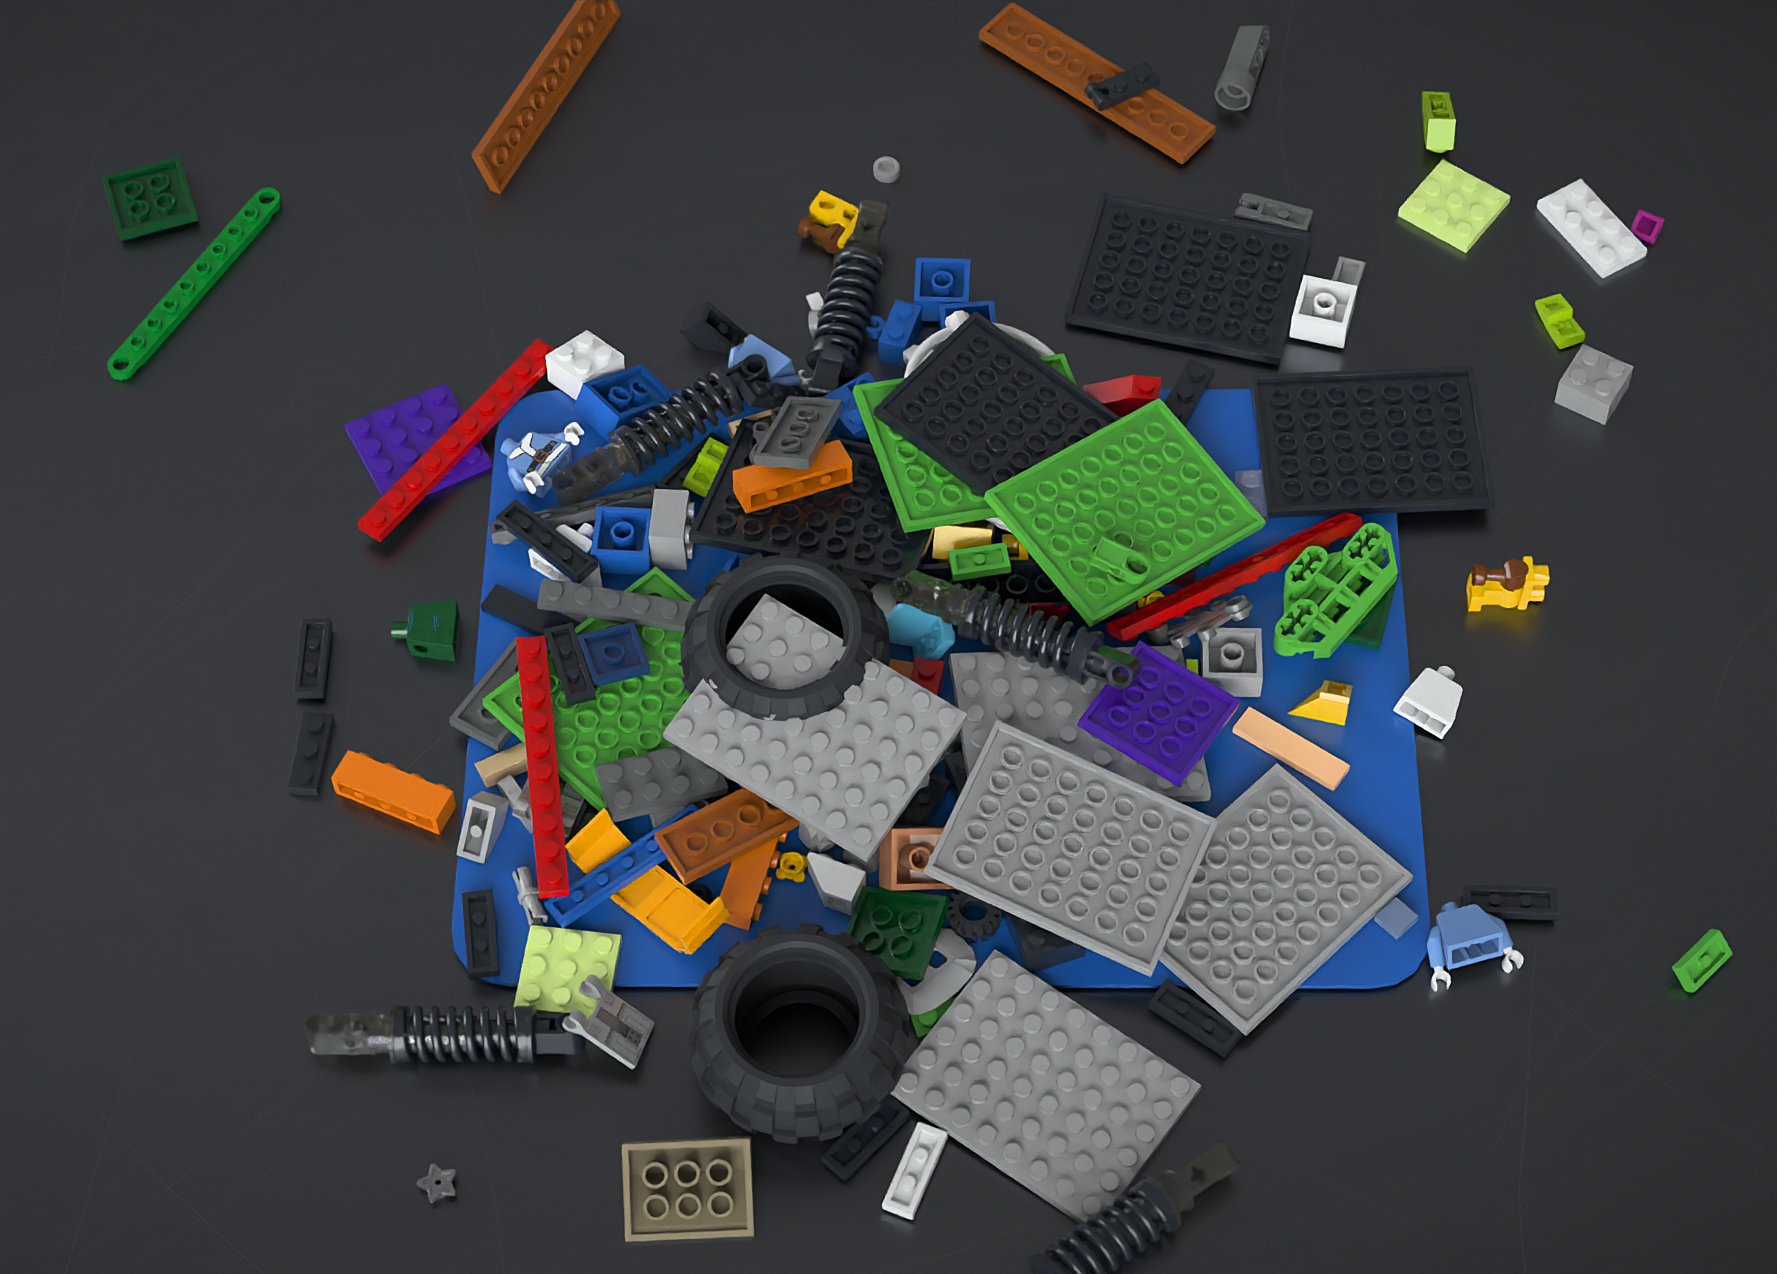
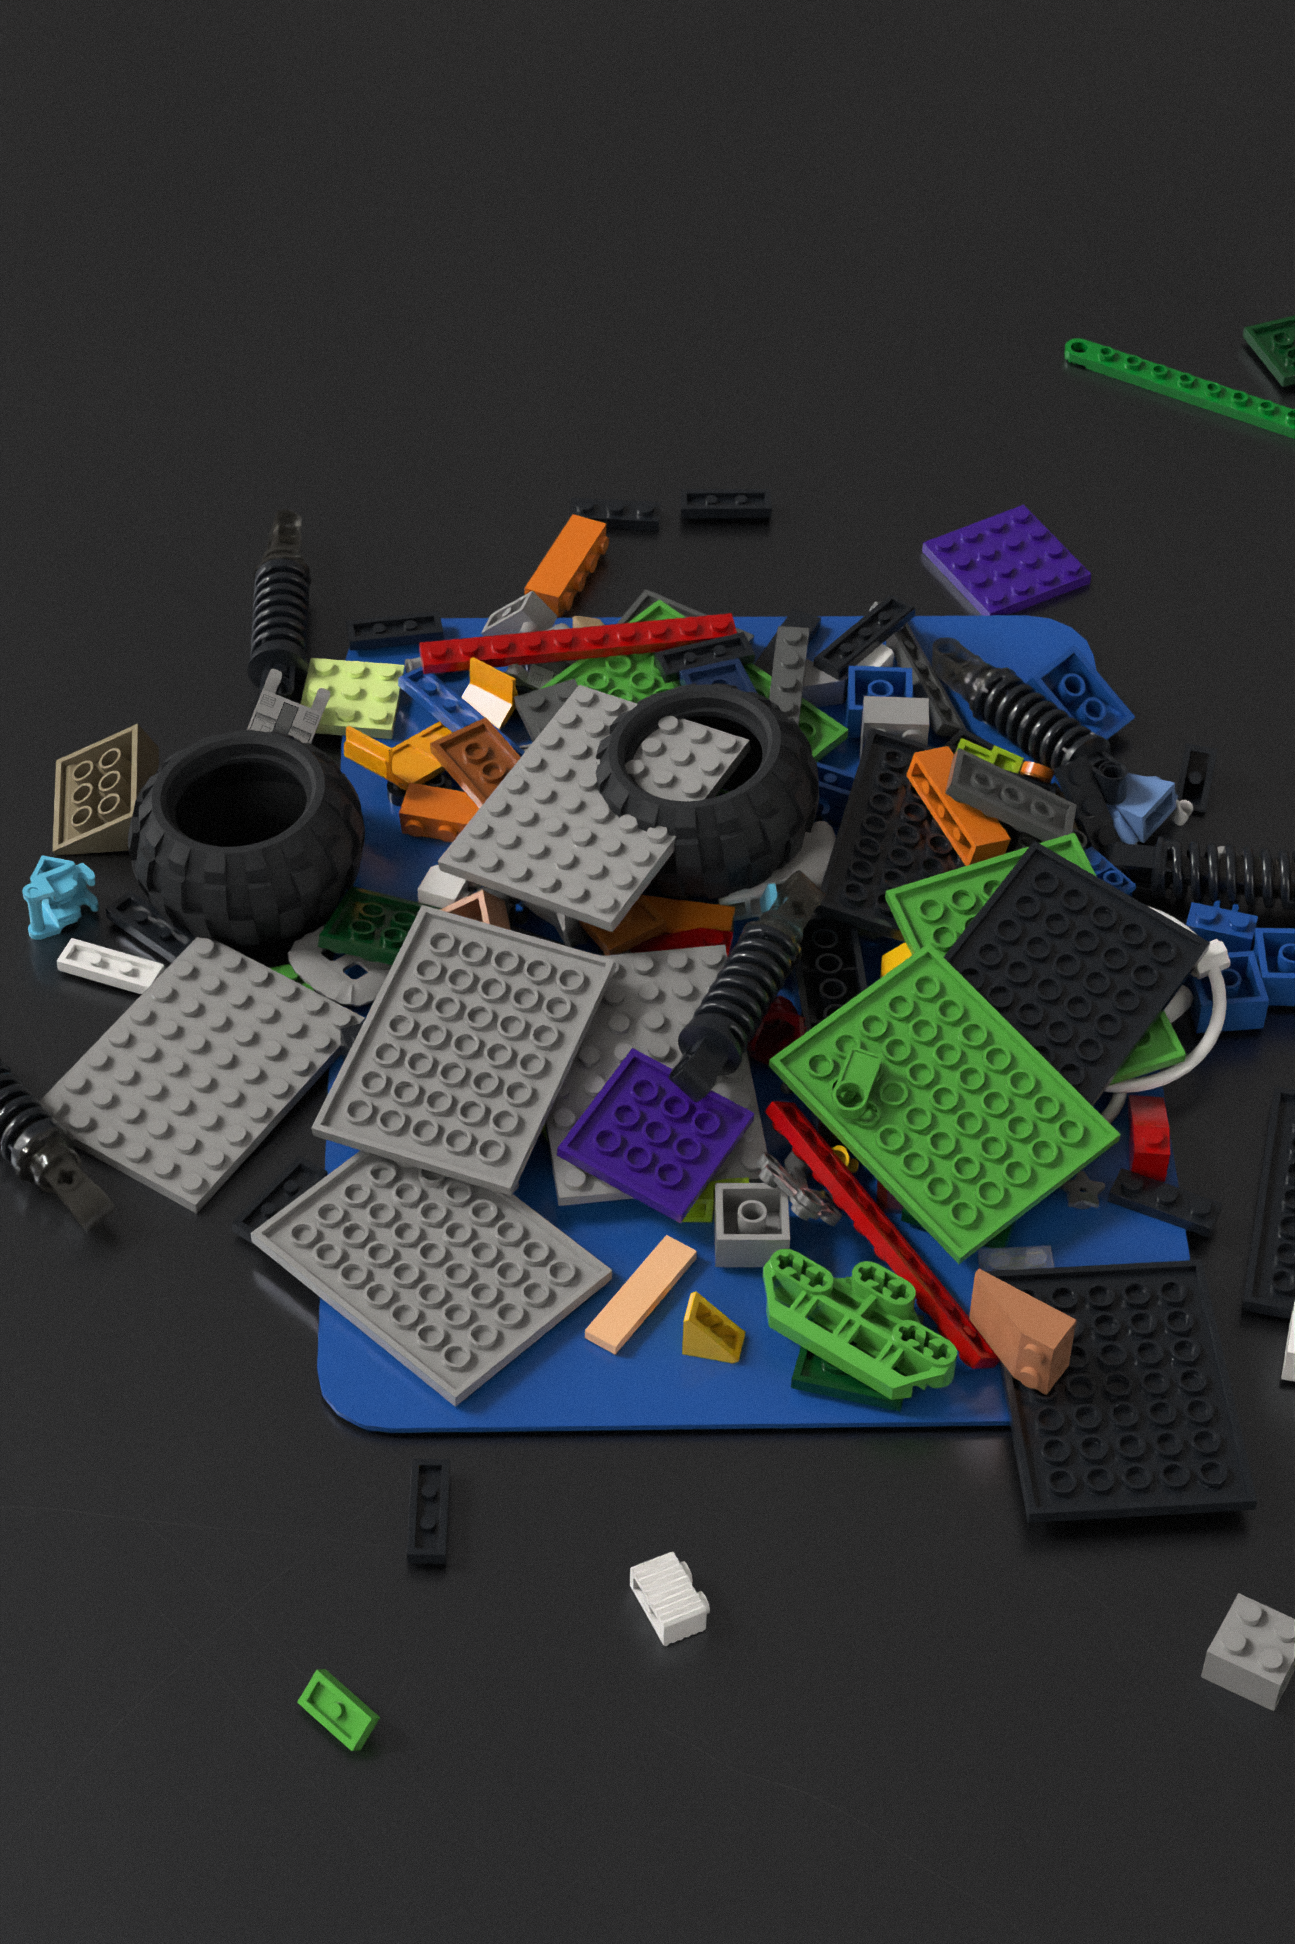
camera: 85 degrees right, 10 degrees down
red plate [357,338,556,542] -> none
dark green torso [391,599,460,661] -> none
flat silver plate [417,1163,457,1203] -> none
torso [501,422,585,498] -> none
white brick [545,330,625,400] -> none
bright green plate [948,542,1011,581] -> none
sand blue tile [1374,897,1419,940] -> none
white torso [1393,666,1463,739] -> none
medium blue torso [1427,902,1524,992] -> none
yellow hips [1466,556,1549,611] -> none
none -> medium azure piece [22,855,99,940]
none -> white brick [630,1551,710,1646]
none -> nougat slope [969,1269,1076,1395]
none -> orange tile [1020,761,1054,784]

